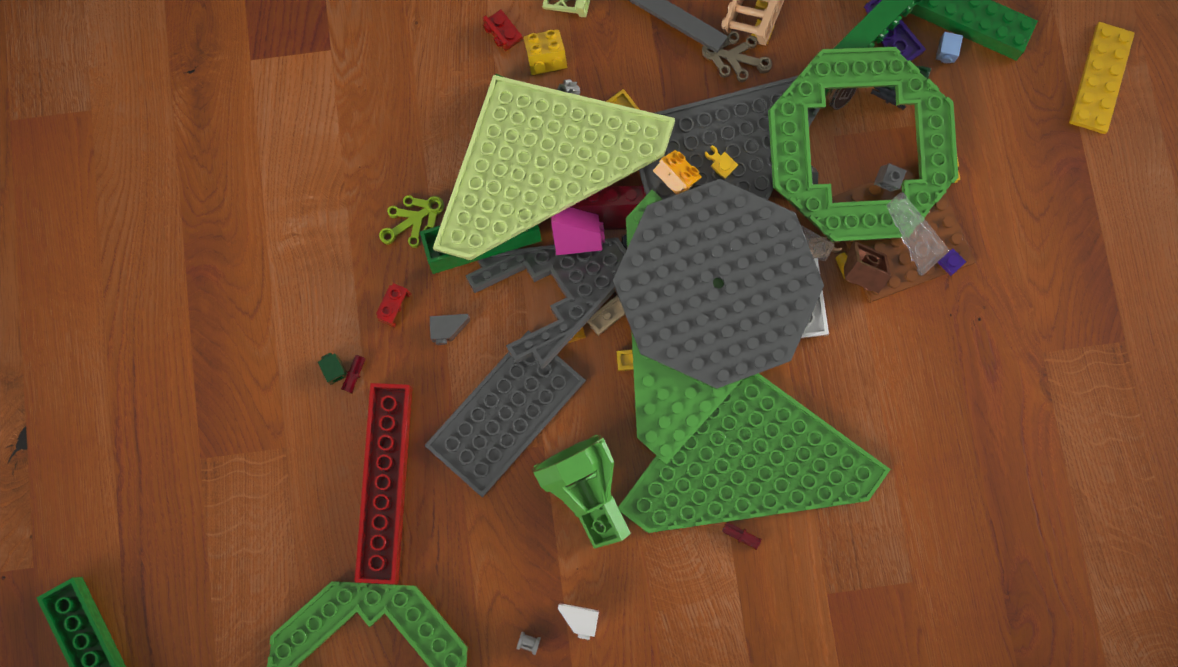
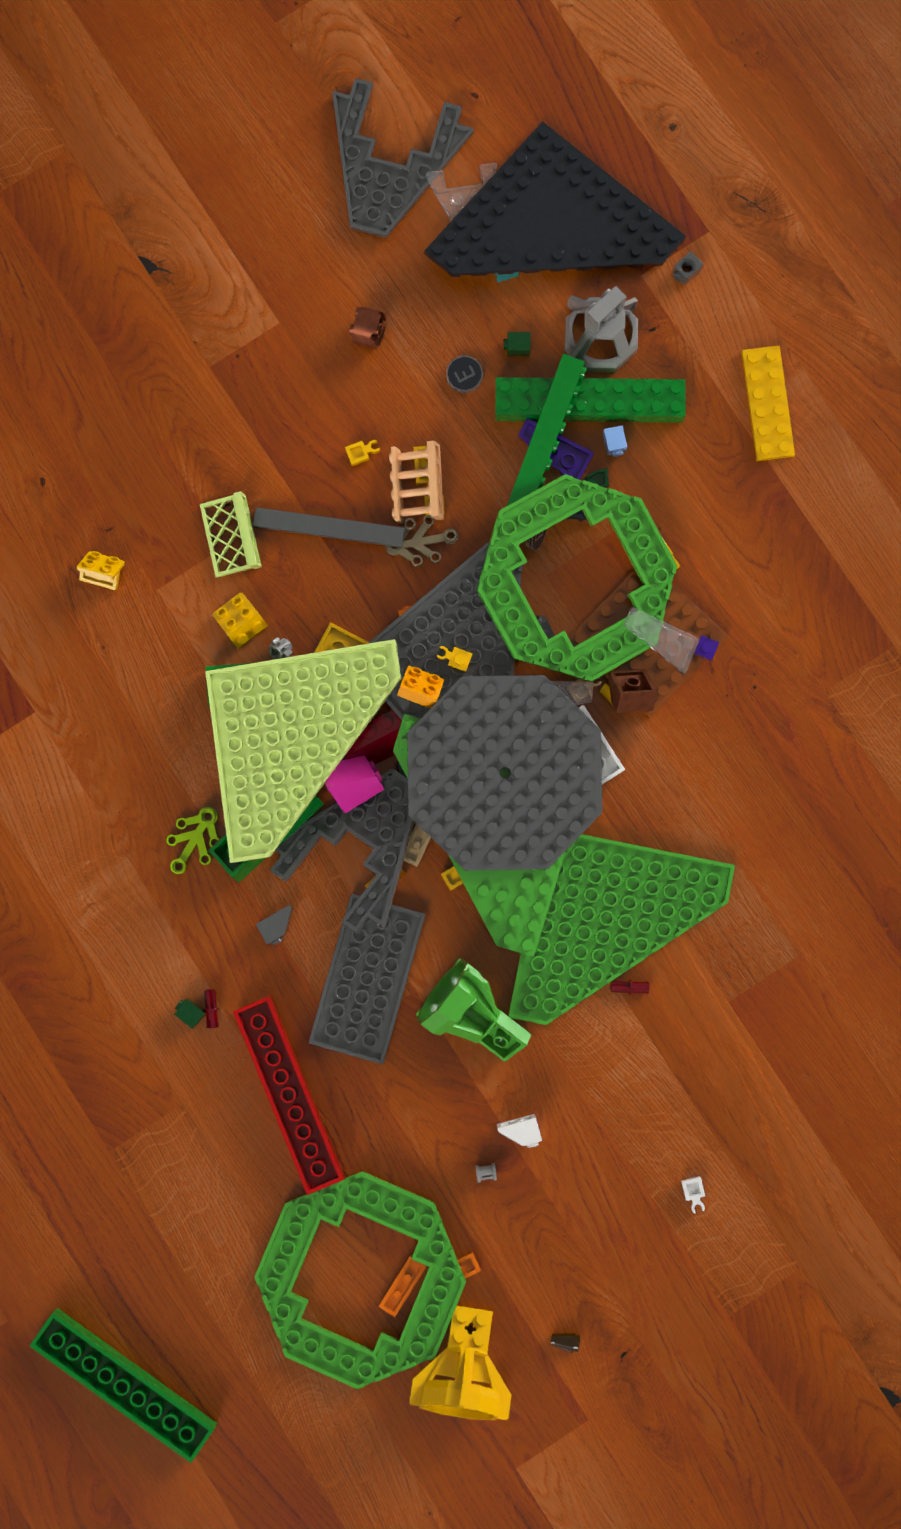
camera: 25 degrees left, 5 degrees up
red window [376,283,411,328] -> none
red bracket [483,9,523,52] -> none
dark grey brick [874,163,906,191] -> none

